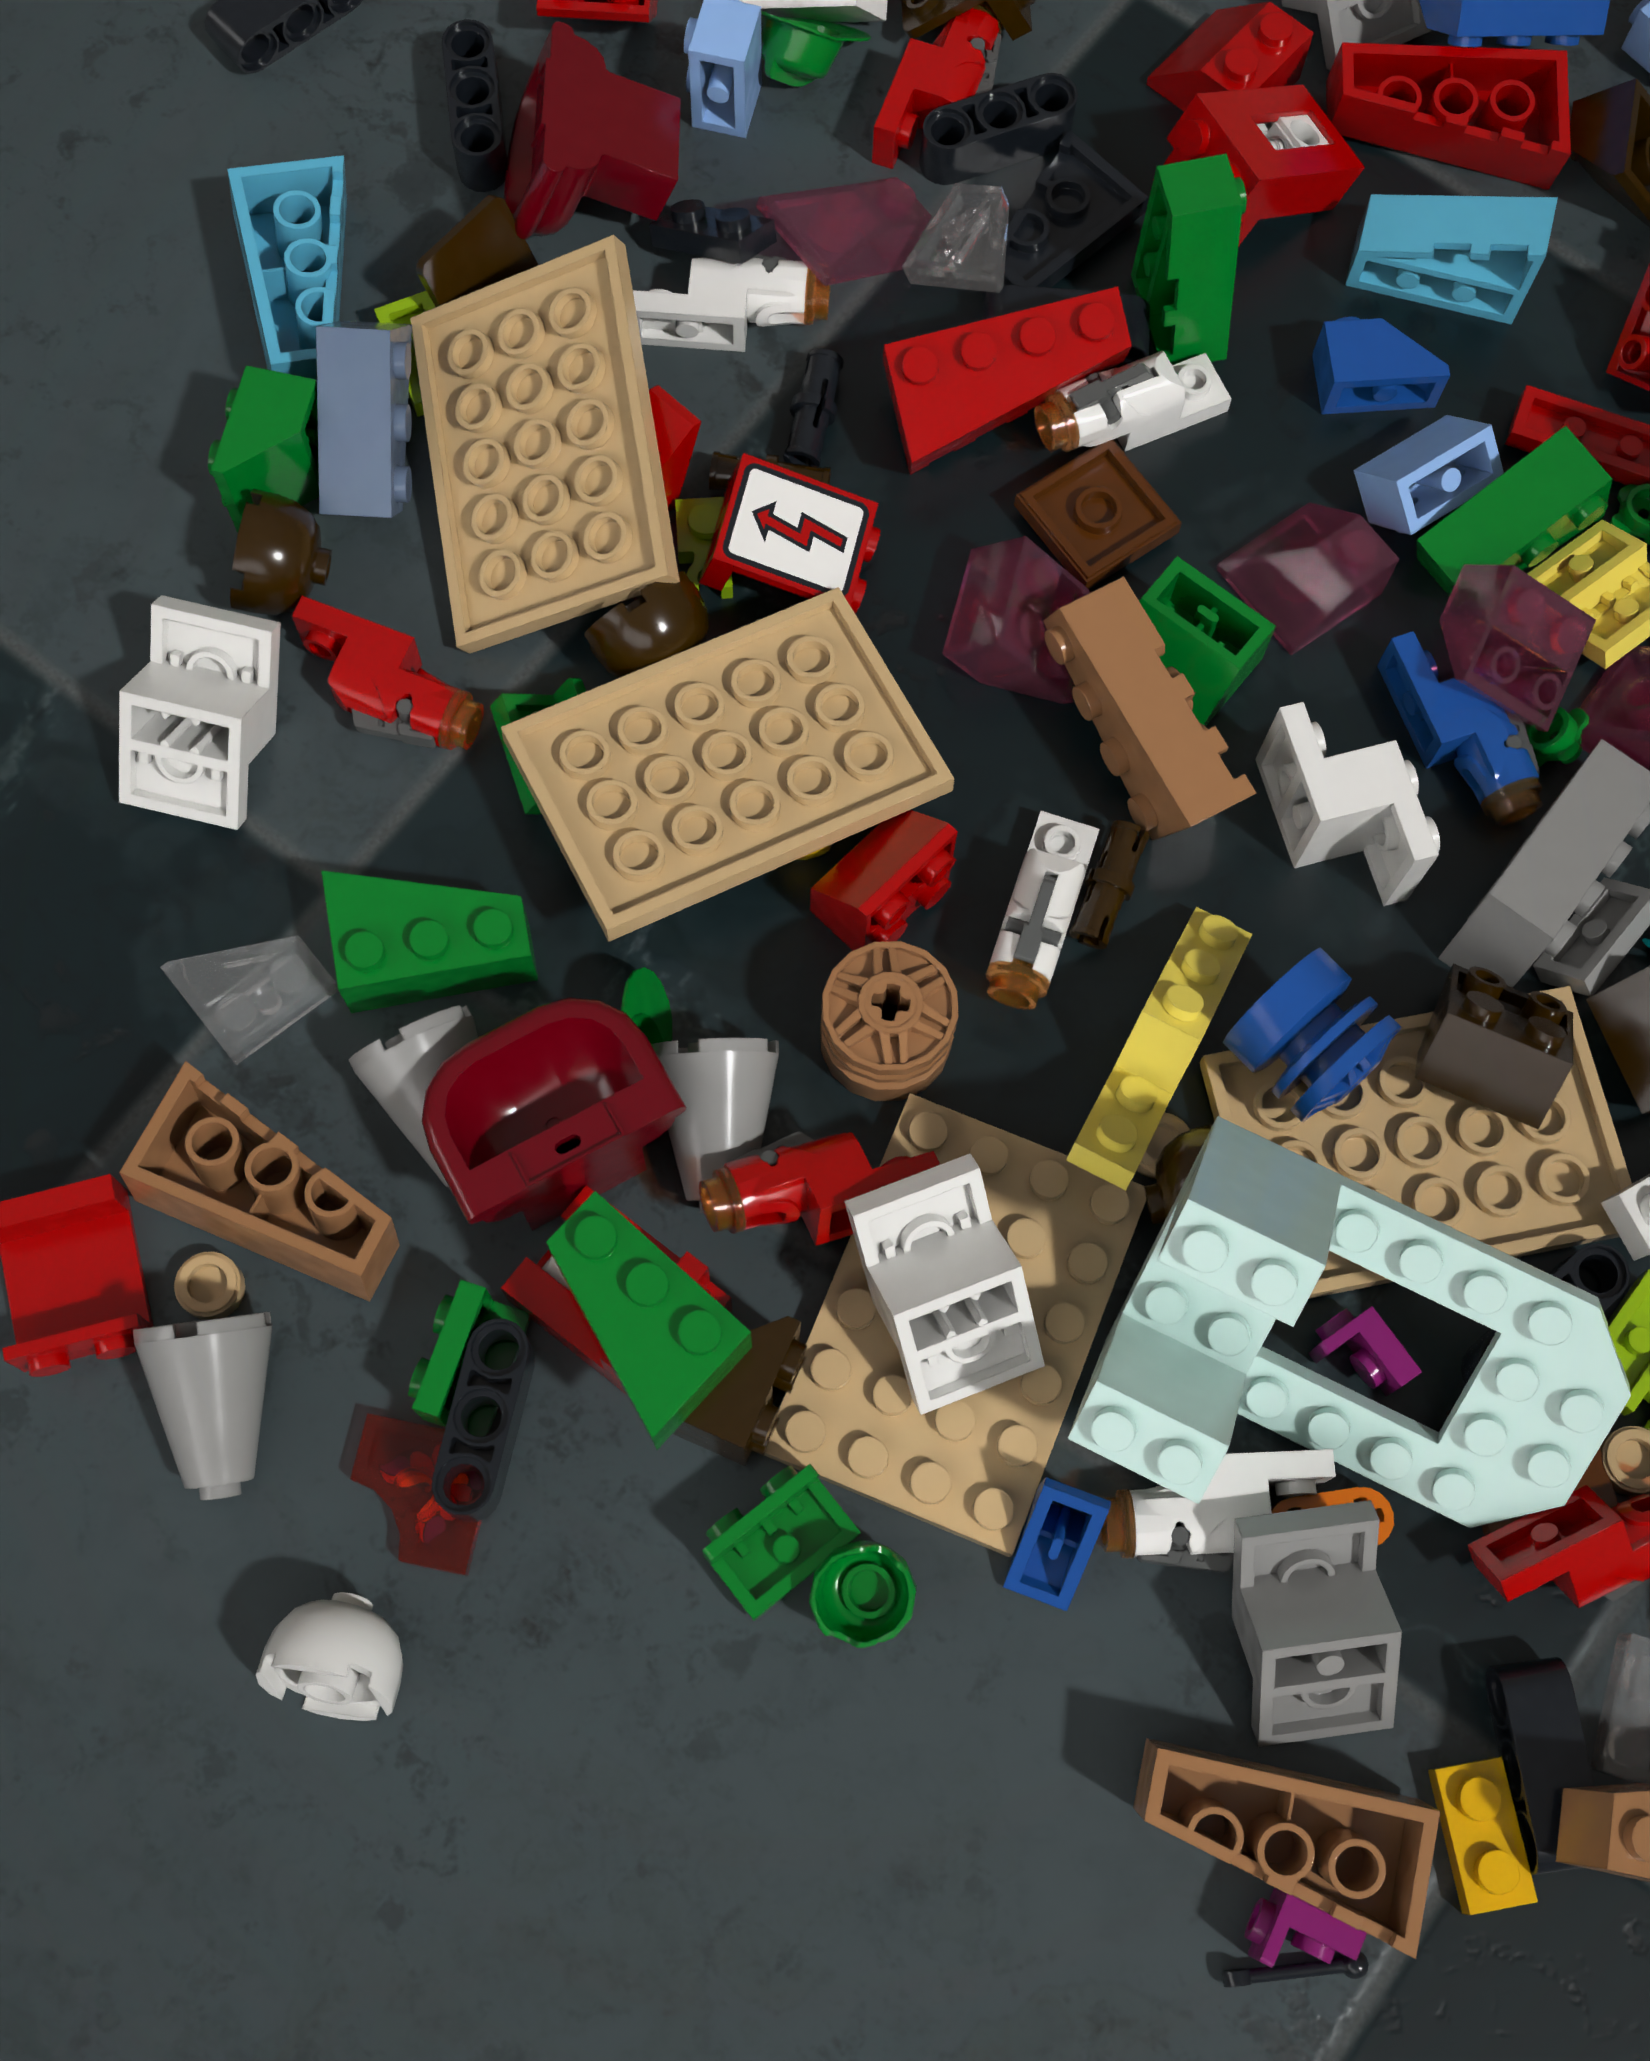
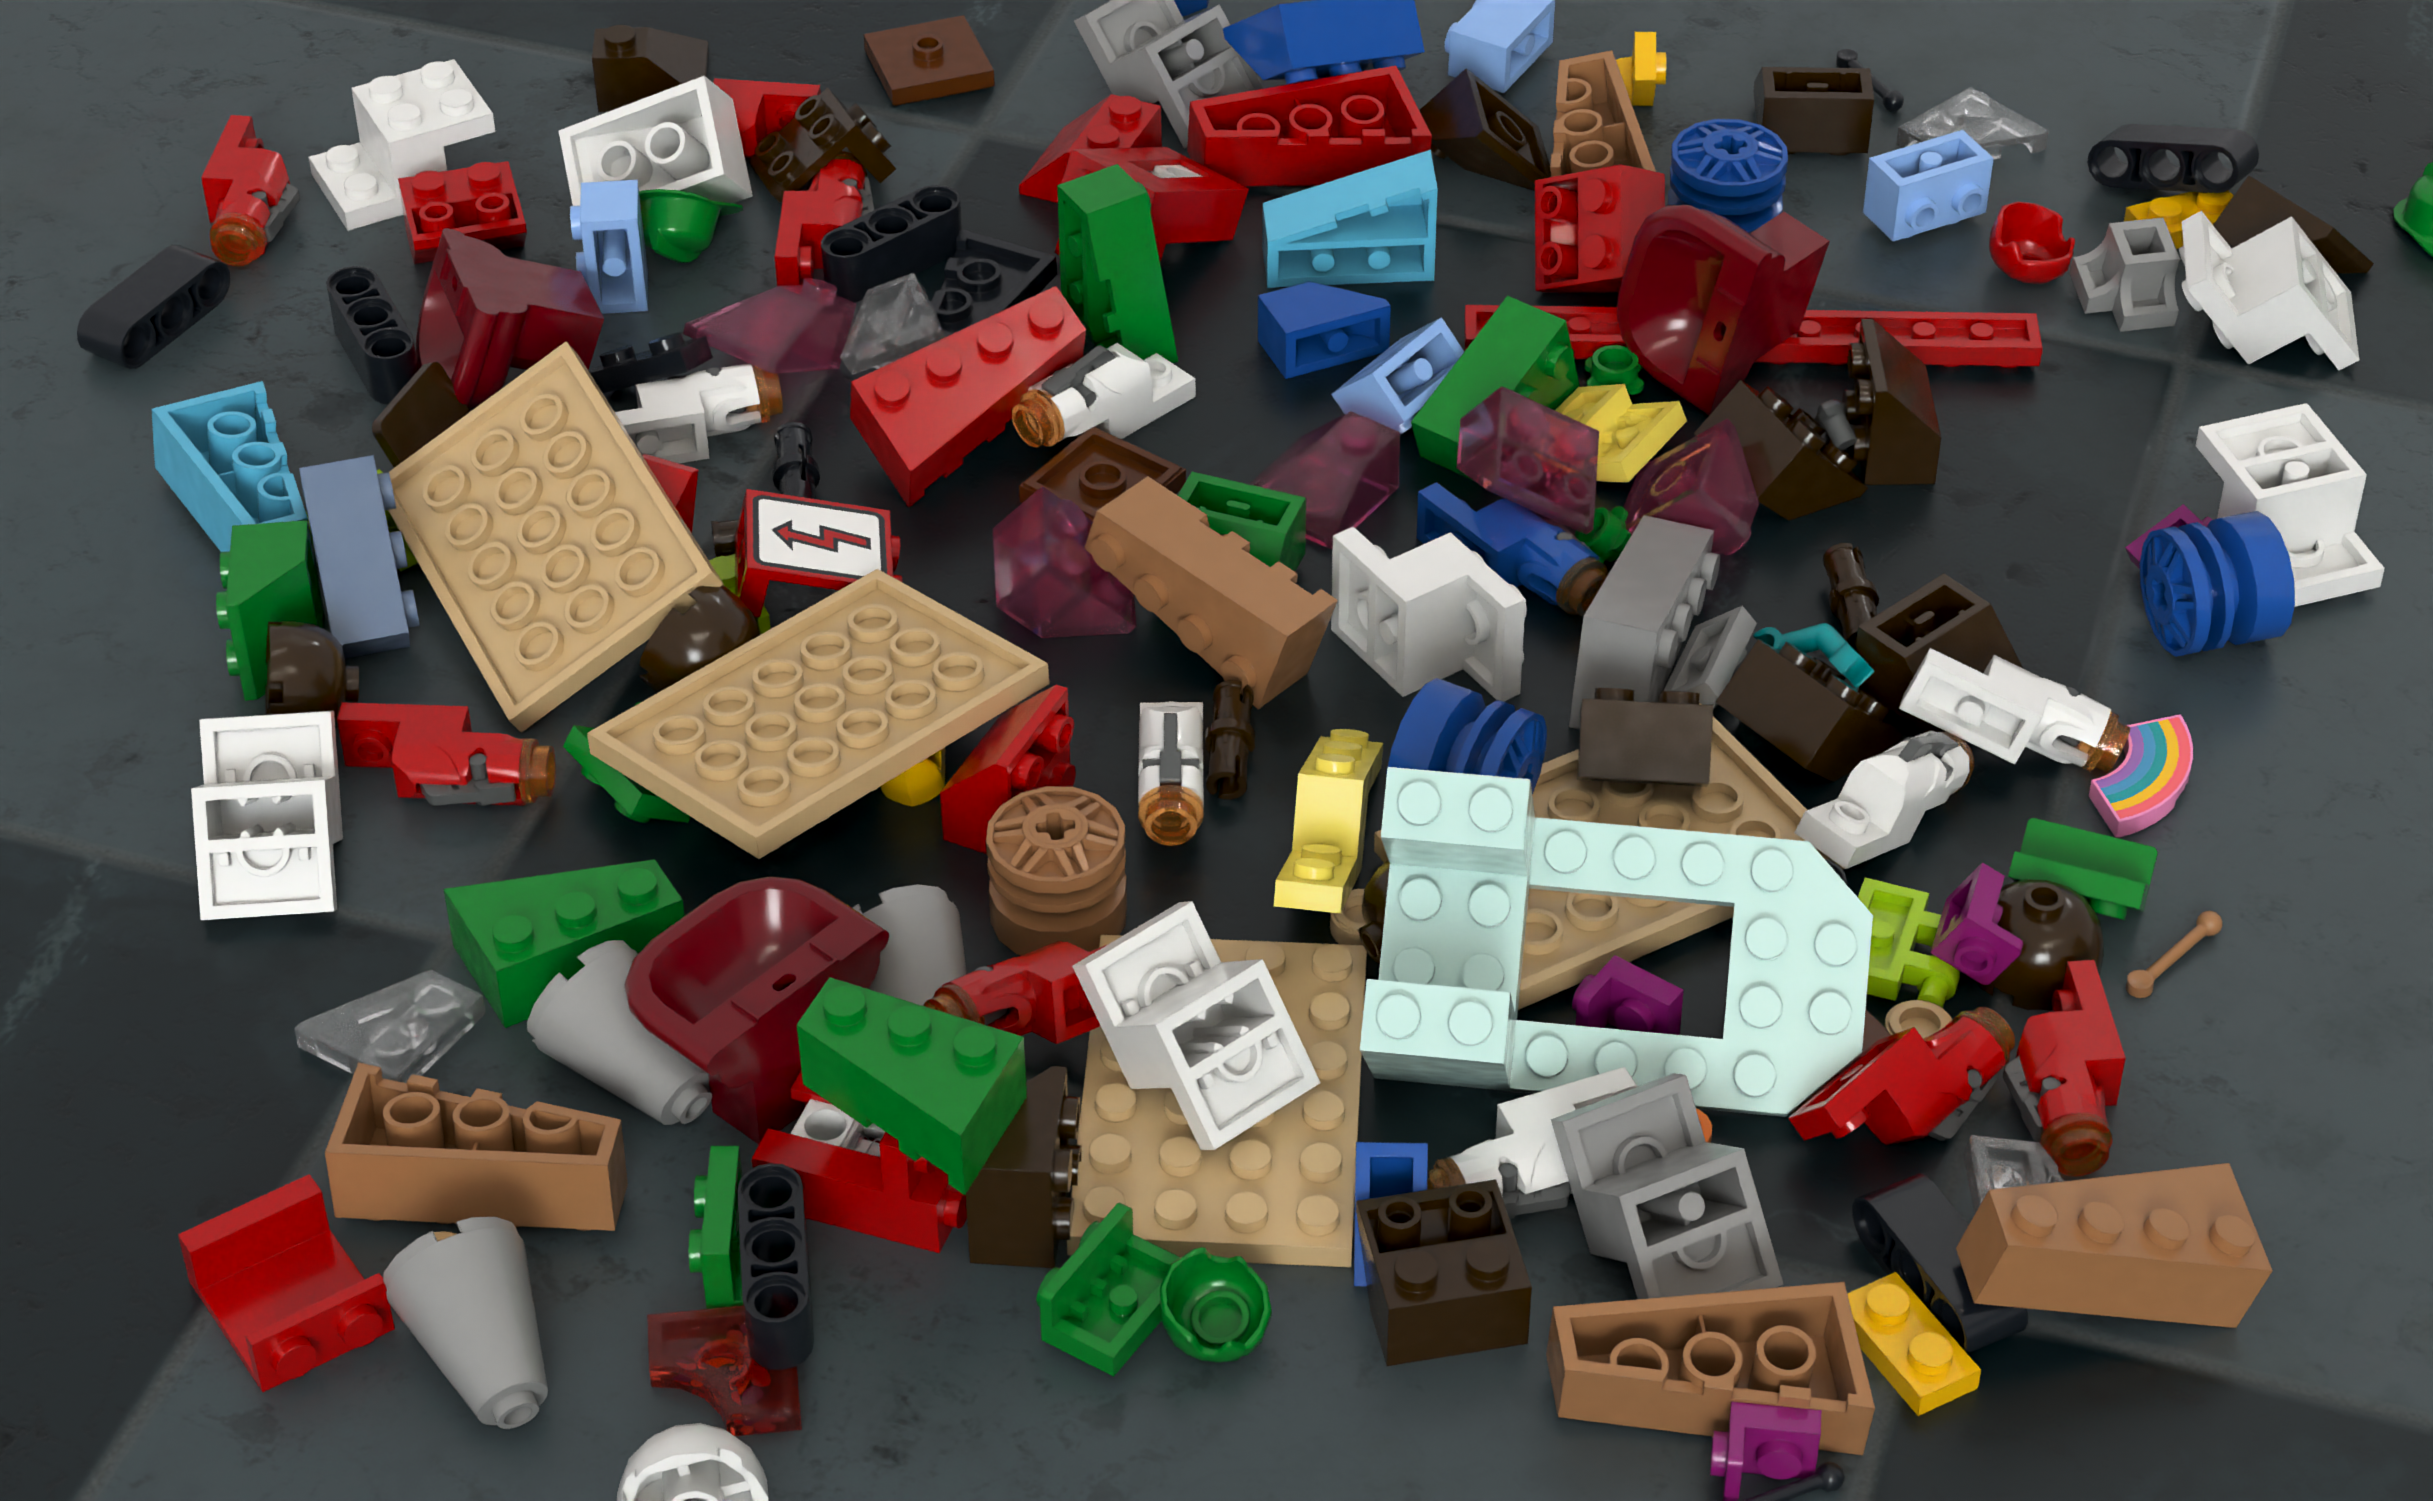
camera: 15 degrees left, 30 degrees down
none -> dark brown slope [1356,1179,1532,1366]

